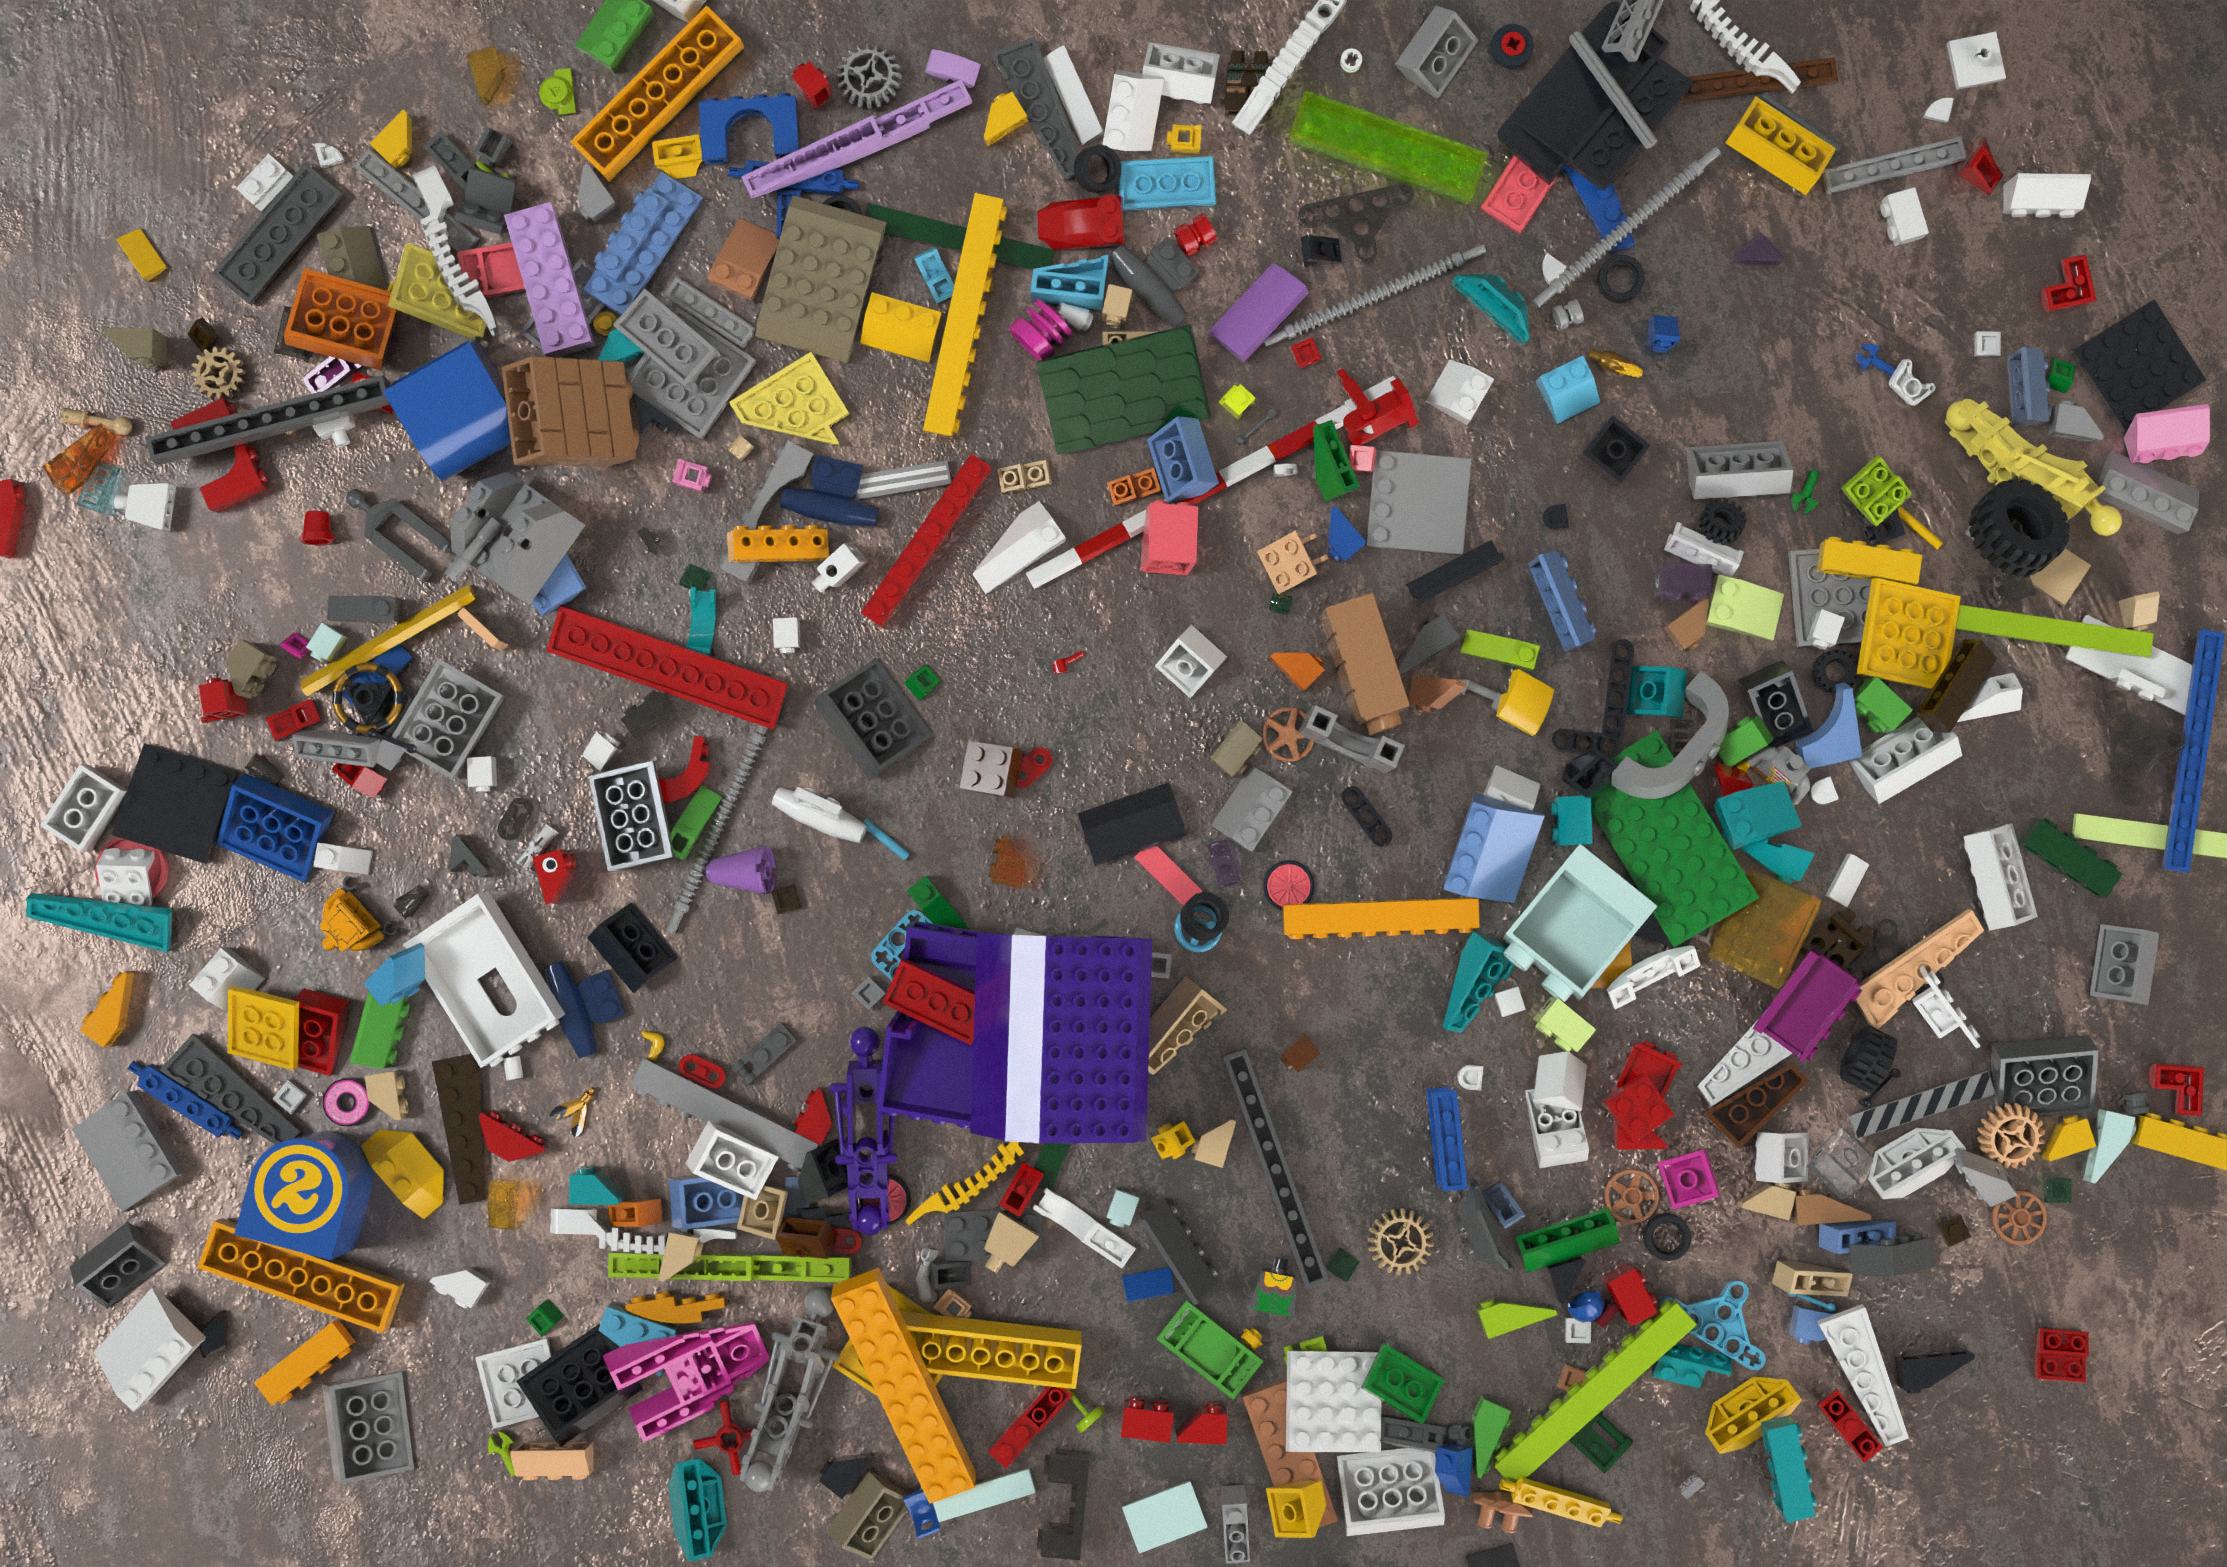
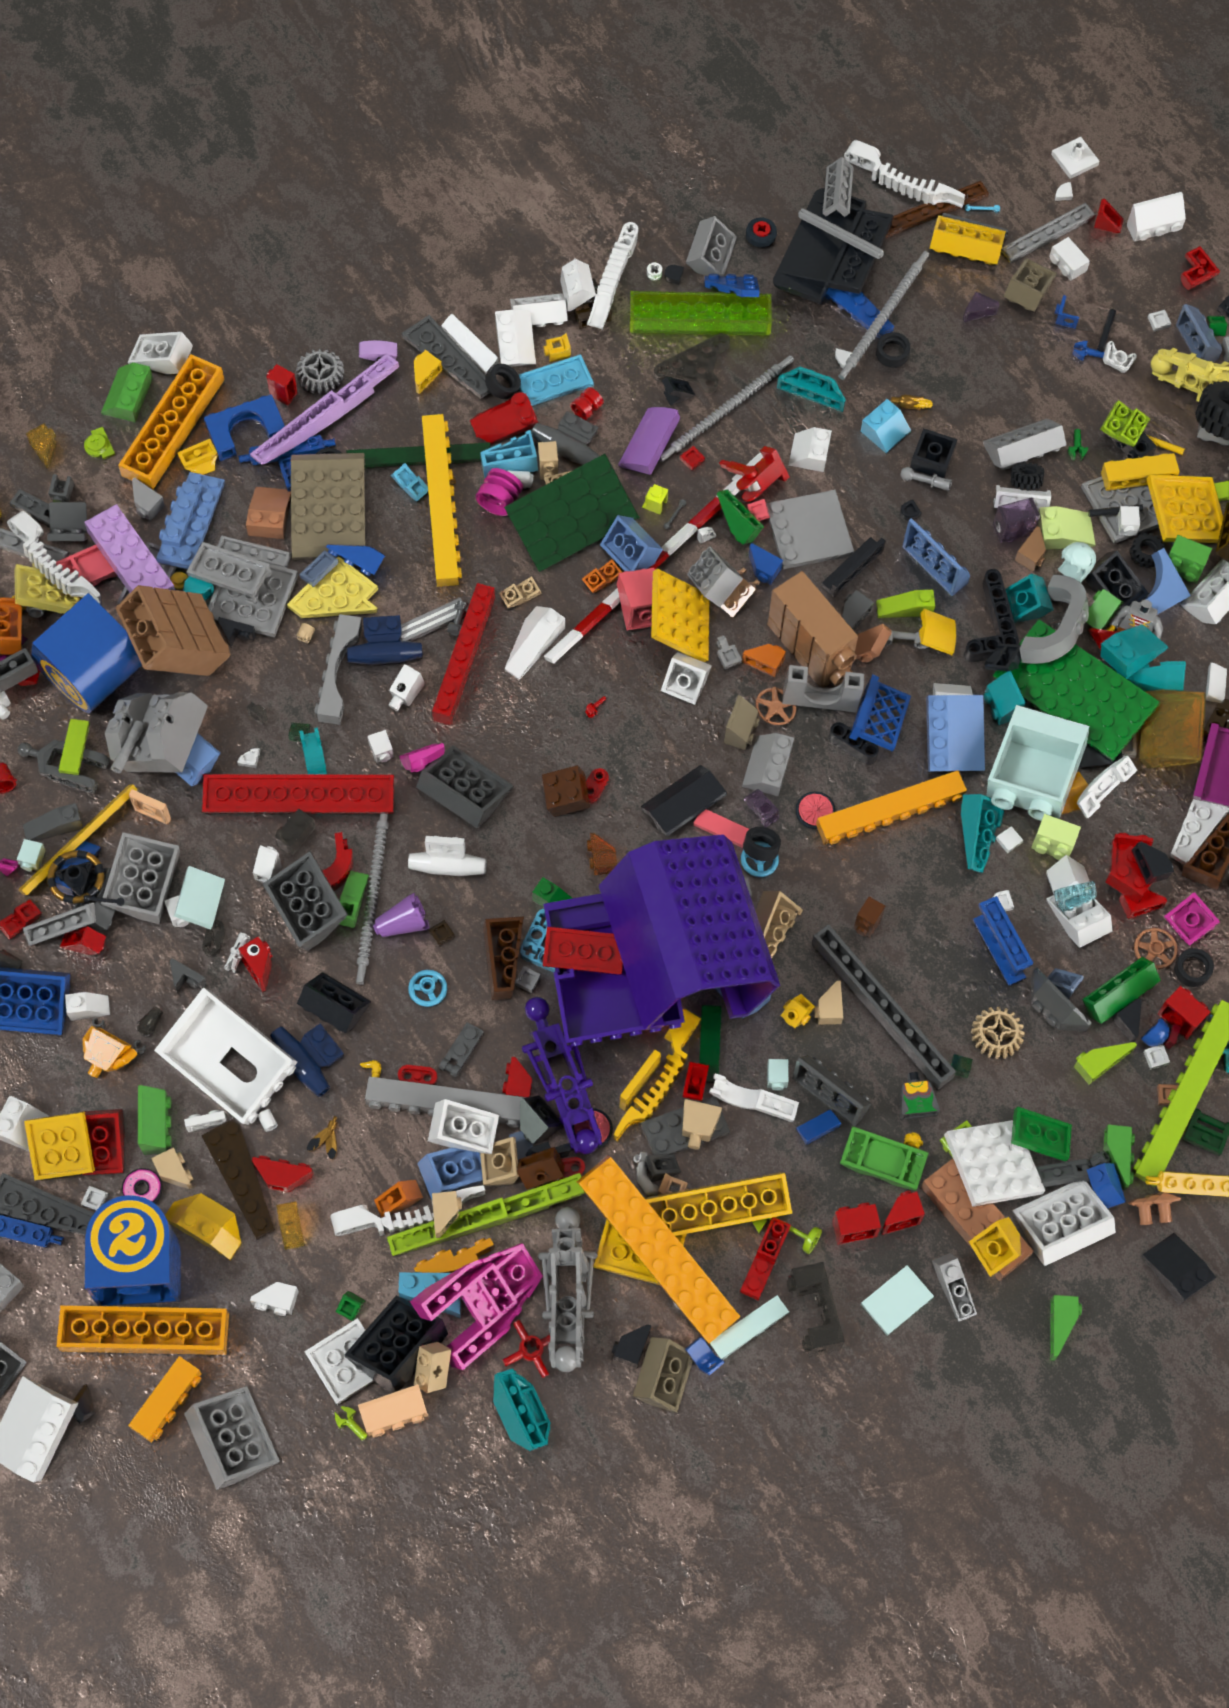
camera: 20 degrees left, 20 degrees down
dark azure slope [363,943,425,1006] -> none
teal slope [569,1166,626,1205] -> none
bright pink window [672,459,712,493] -> none
light orange brick [727,525,829,562] -> none
yellow slope [860,292,943,364] -> none
medium azure piece [863,818,910,861] -> none
green slope [904,664,941,701] -> none
clear green hose [1269,593,1292,615] -> none
coral tile [1480,156,1560,234] -> none
light grey wheel [1552,299,1584,330] -> none
blue slope [1646,315,1680,353] -> none
white tile [1809,777,1839,804] -> none
none -> lime tile [59,719,90,775]
none -> light aqua tile [174,866,225,930]
none -> white plate [184,1110,227,1132]
none -> white tile [237,748,260,768]
none -> sand blue tile [299,550,339,587]
none -> blue slope [326,544,385,576]
none -> dark pink slope [399,743,444,772]
none -> medium azure piece [408,970,447,1007]
none -> tan brick [414,1342,451,1393]
none -> dark grey bar [447,601,468,637]
none -> reddish brown wedge [483,916,524,1000]
none -> white slope [560,259,596,312]
none -> yellow tile [619,1050,661,1111]
none -> yellow plate [651,569,709,662]
none -> black tile [665,265,684,285]
none -> light grey slope [687,546,743,607]
none -> blue plate [704,274,760,297]
none -> light grey plate [716,635,742,670]
none -> blue fence [849,674,911,751]
none -> light grey pin [900,467,952,491]
none -> medium azure hinge [964,204,1000,213]
none -> dark tan slope [1004,258,1057,312]
none -> blue bracket [1054,295,1079,329]
none -> clear light blue slope [1054,881,1097,912]
none -> light aqua piece [1058,542,1096,583]
none -> black bar [1088,504,1143,517]
none -> black bar [1097,309,1116,352]
none -> black slope [1132,841,1174,884]

